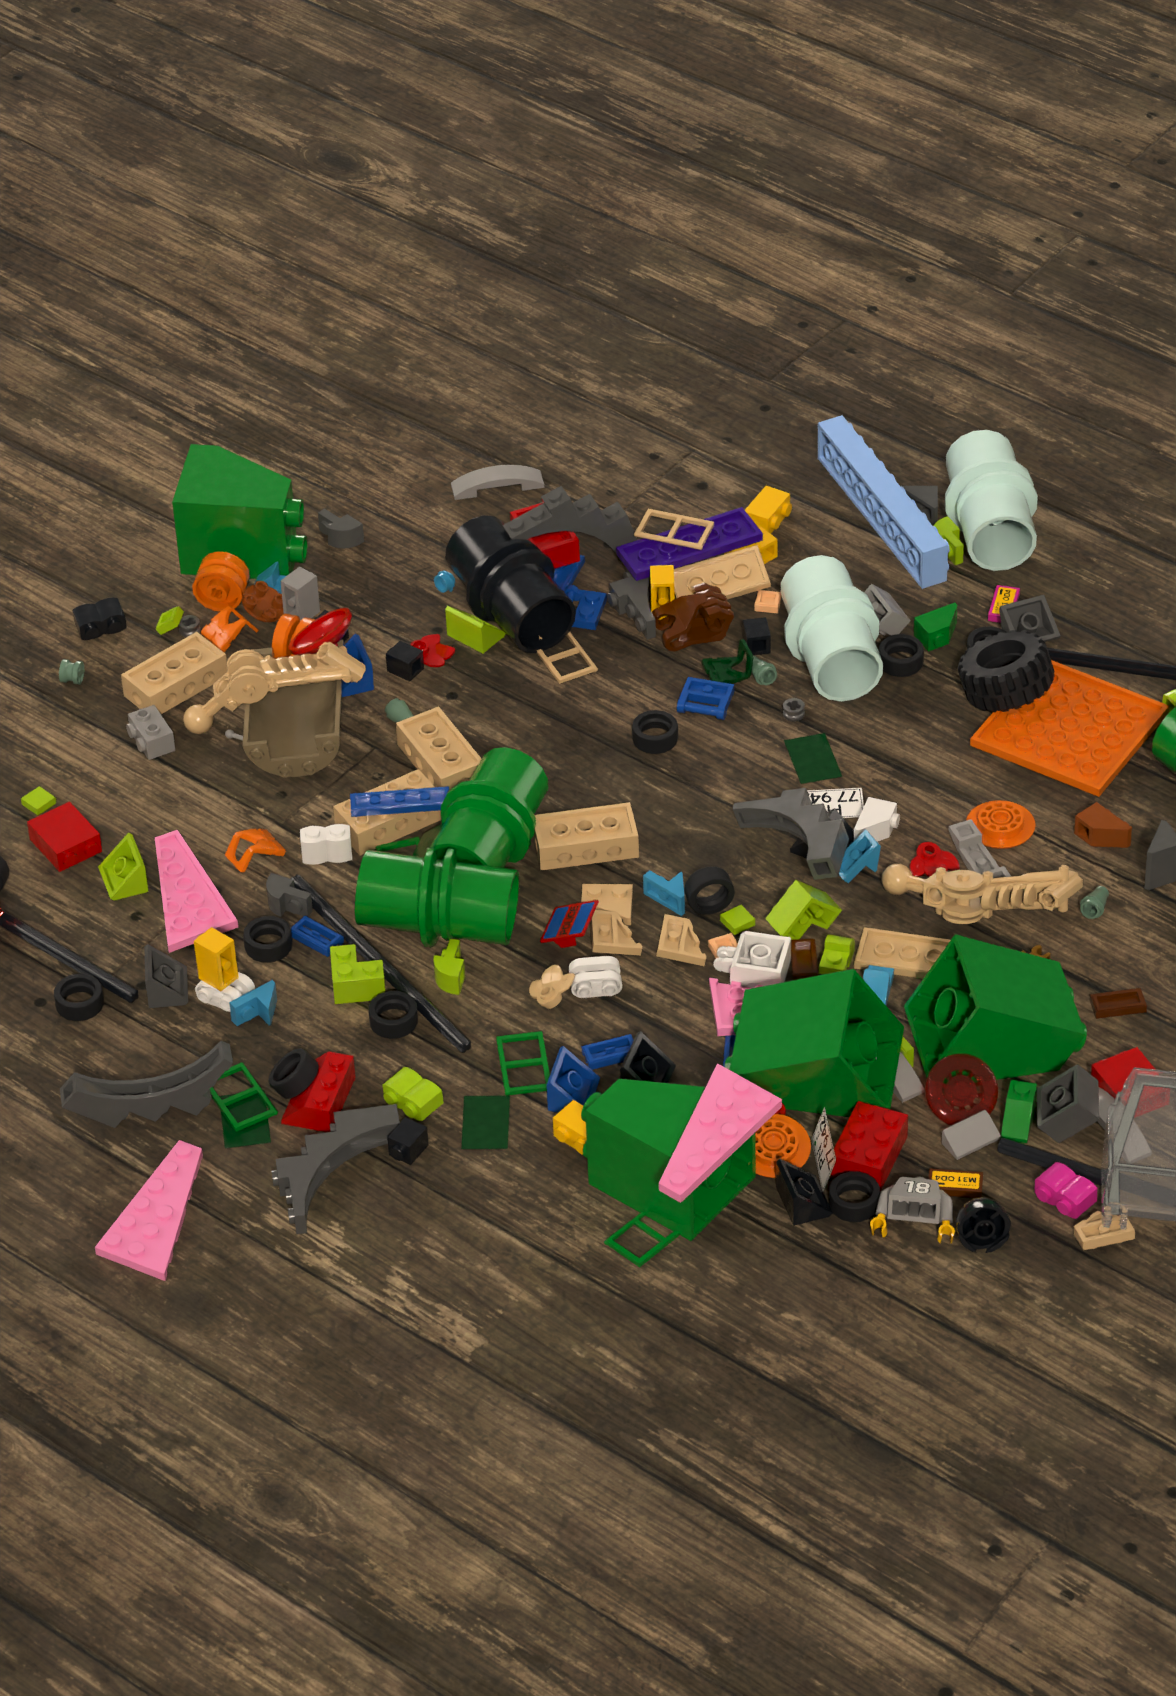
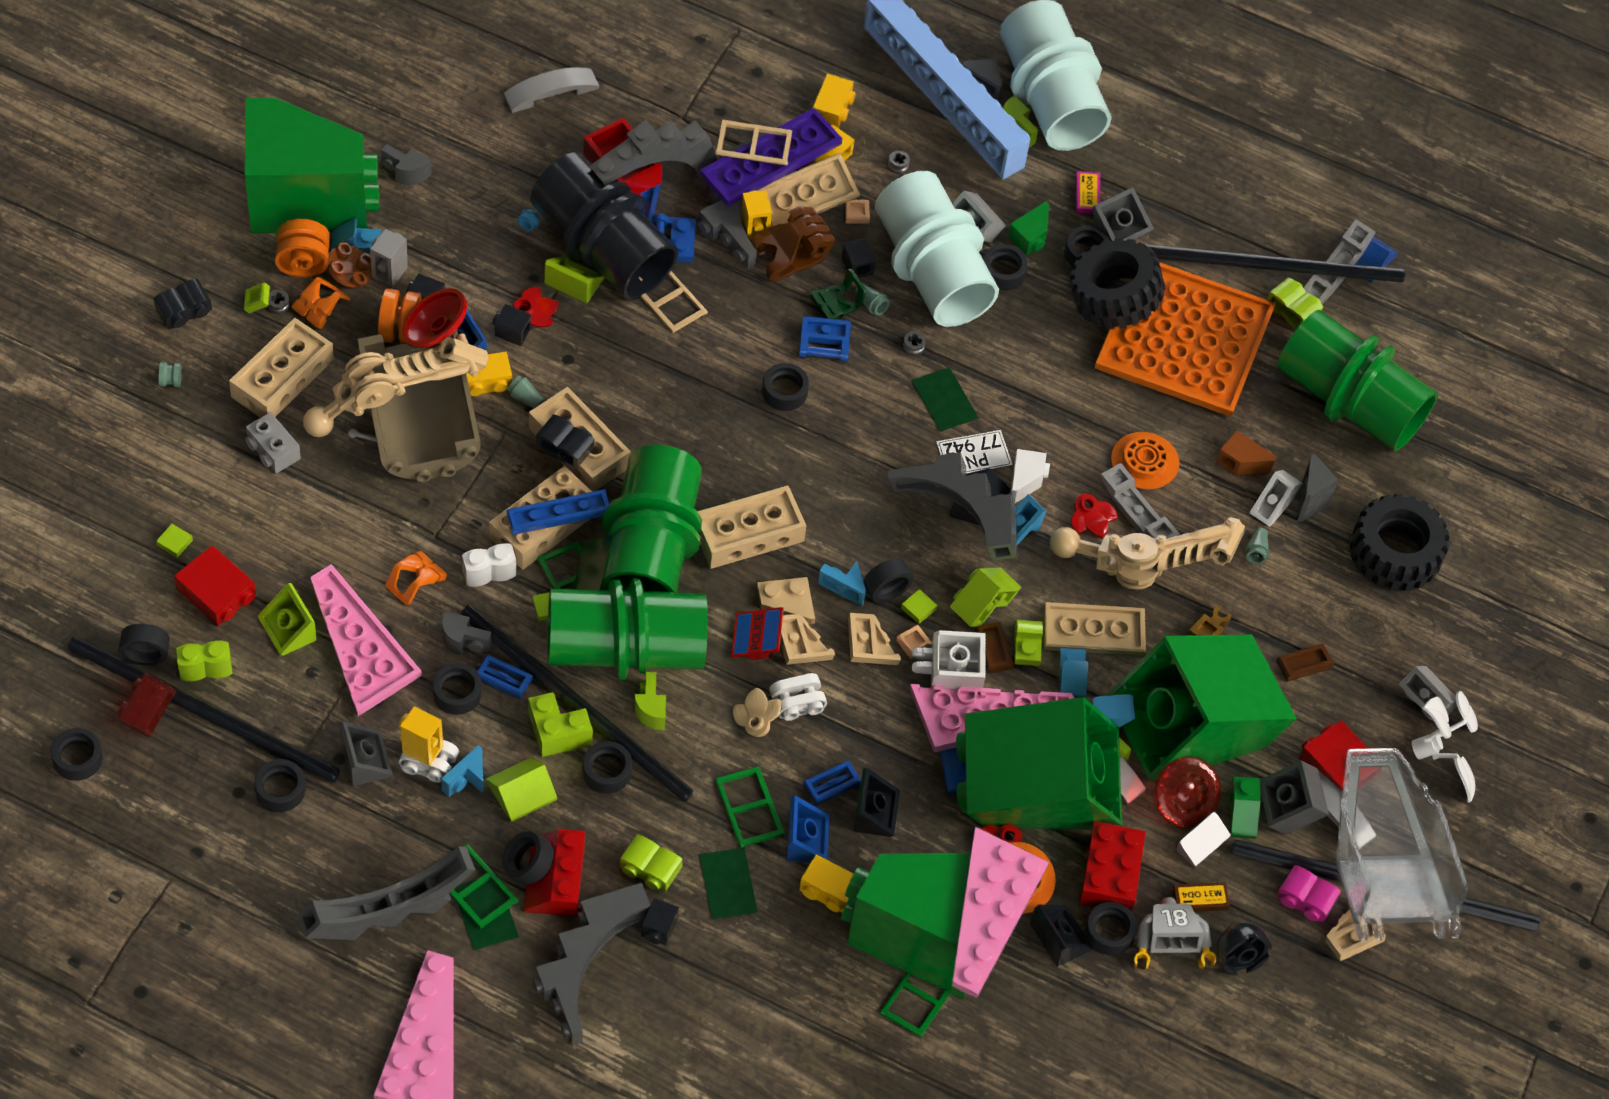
camera: 20 degrees left, 15 degrees up
white sticker [811,1107,836,1191] -> none
none -> lime brick [176,641,232,681]
none -> yellow brick [466,352,512,396]
none -> lime slope [486,757,557,822]
none -> black brick [535,414,595,469]
none -> dark azure slope [1093,694,1135,727]
none -> white slope [1249,470,1303,527]

